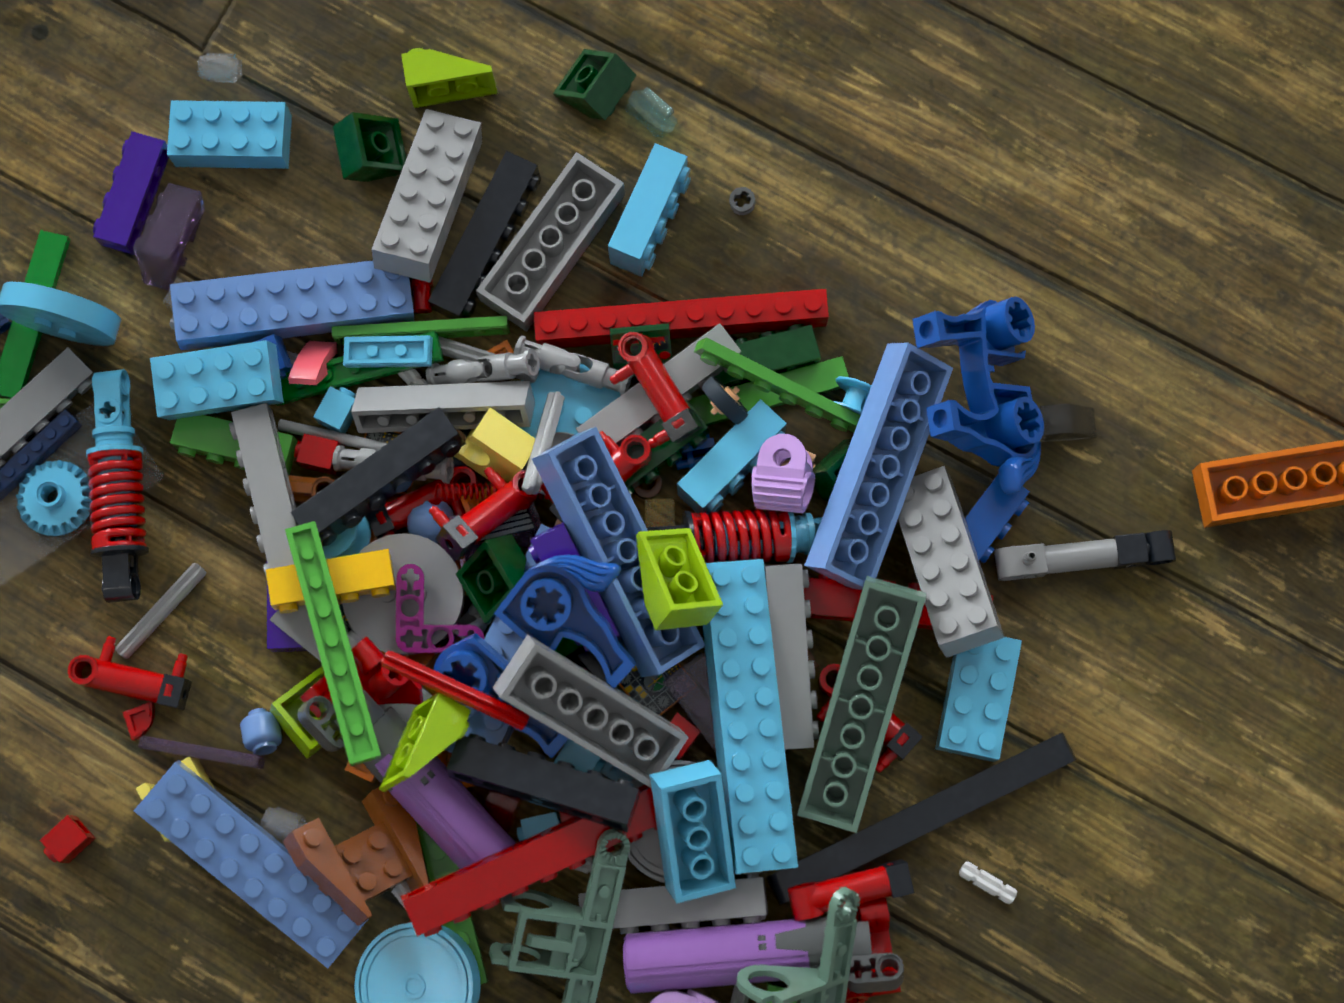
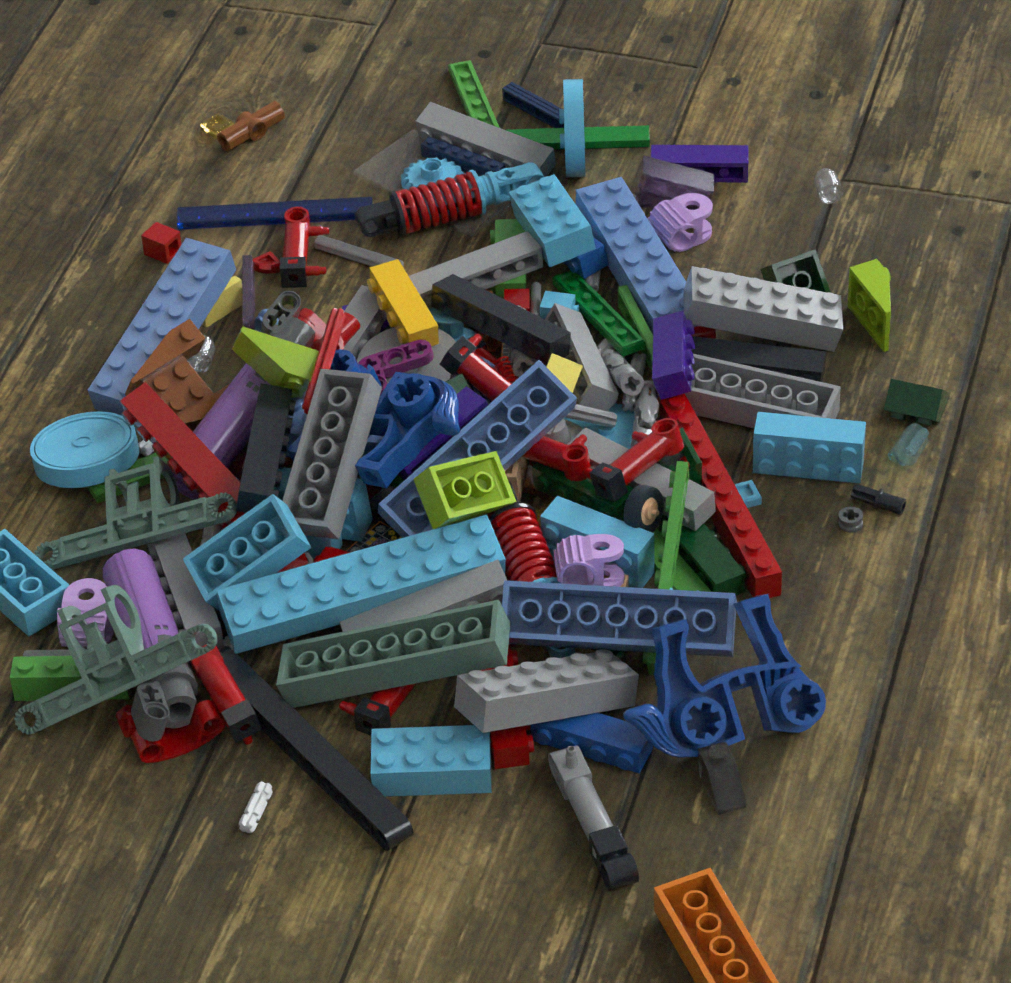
camera: 75 degrees right, 35 degrees down
medium azure brick [167,100,292,169] -> none
bright green plate [285,521,381,766] -> none
coral slope [288,341,337,385] -> none
medium azure tile [343,335,433,368] -> none
none -> clear blue tile [177,197,373,230]
none -> lavender piece [647,193,713,252]
none -> dark purple brick [652,310,695,400]
none -> medium azure tile [735,480,762,508]
none -> black axle [851,484,907,515]

